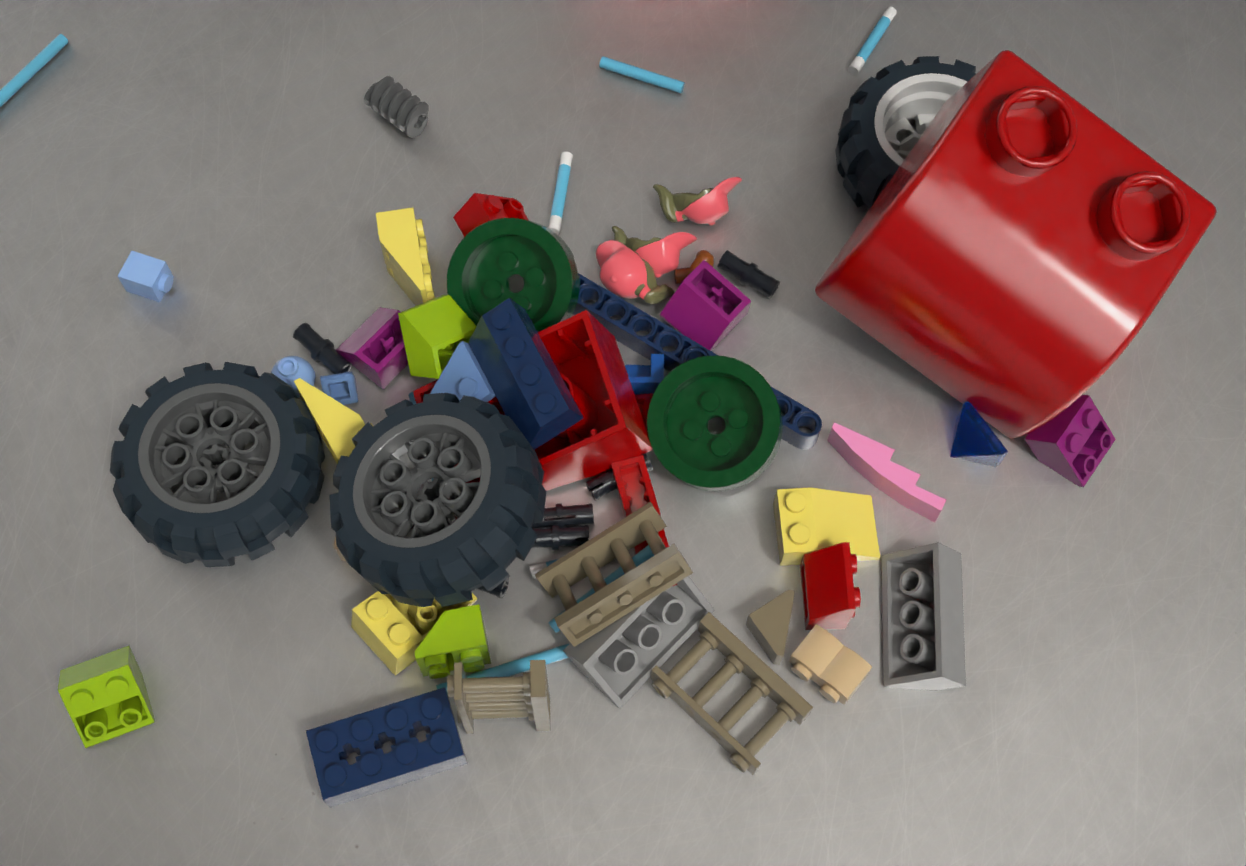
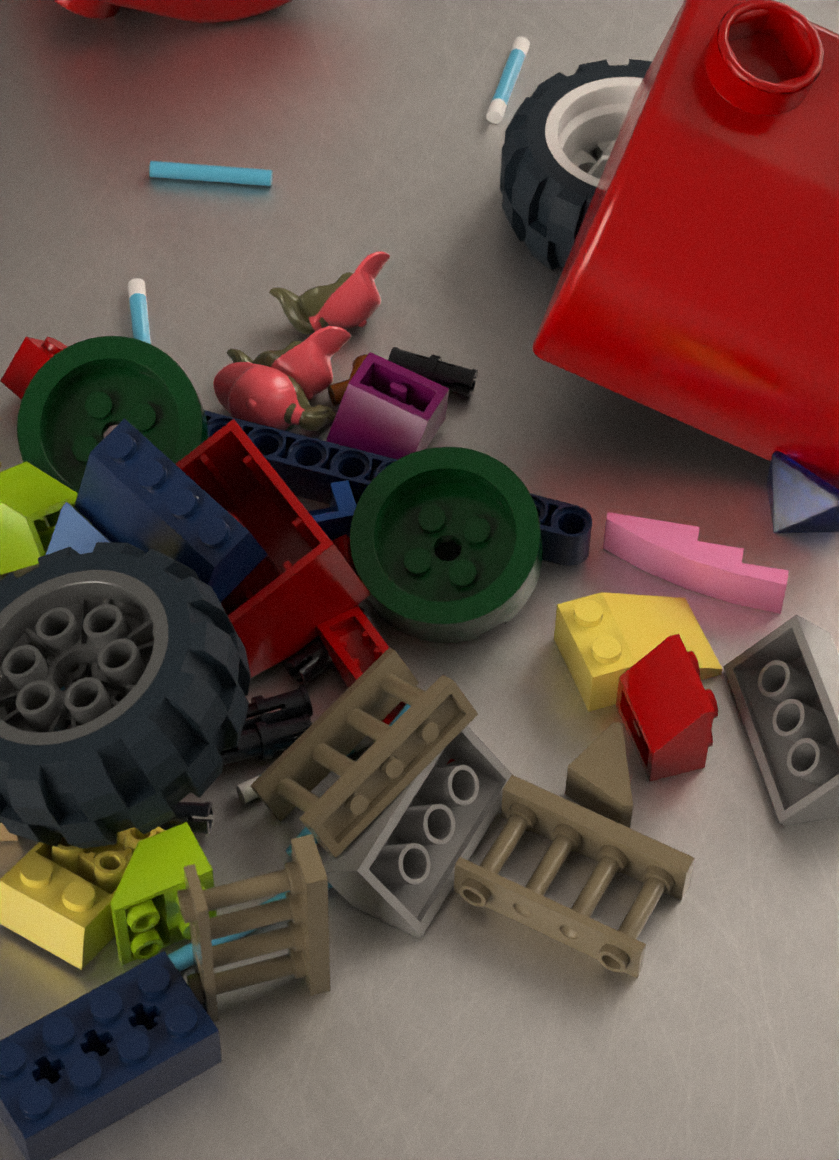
camera: 15 degrees left, 15 degrees down
tan brick [789,624,872,705] -> none

